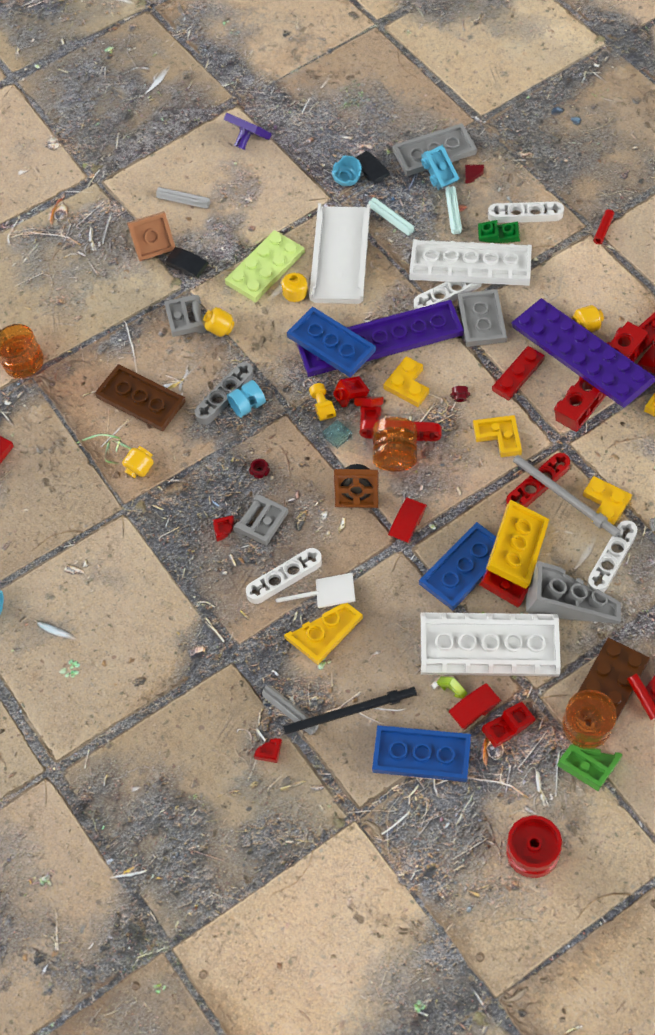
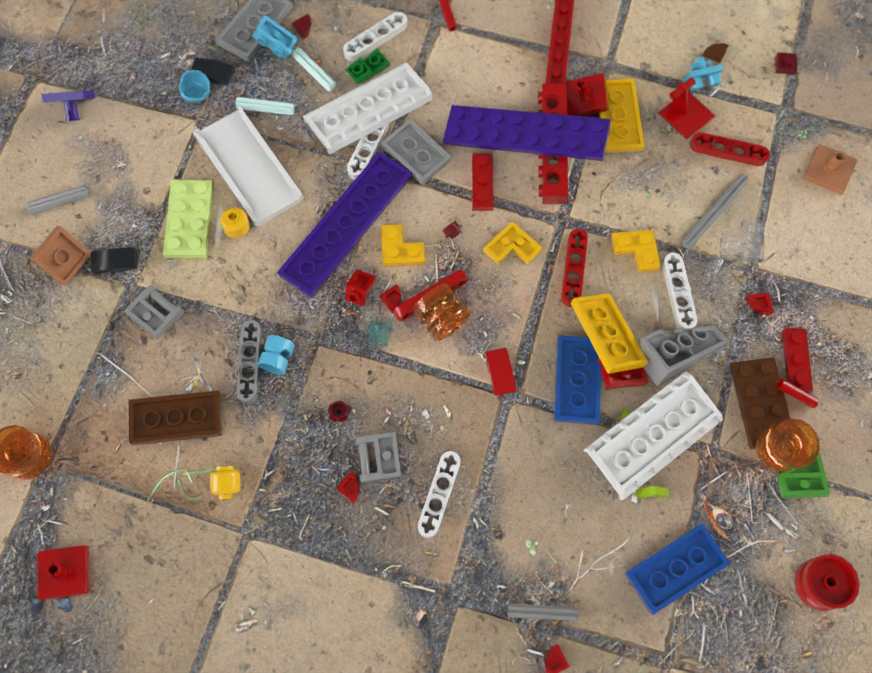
camera: 45 degrees left, 10 degrees up
yellow head [203,307,234,337] -> none
white piece [275,573,355,608] -> none
black bar [282,687,417,735] -> none
yellow wing [284,603,363,665] -> none
blue plate [287,306,376,377] -> none
yellow leg [309,383,336,421] -> none
dark orange piece [334,464,379,508] -> none
red tile [354,397,383,407] -> none
red slope [448,683,502,730] -> none
red slope [481,701,536,748] -> none
light grey bar [513,455,621,537] -> none
yellow head [572,305,604,332] -> none

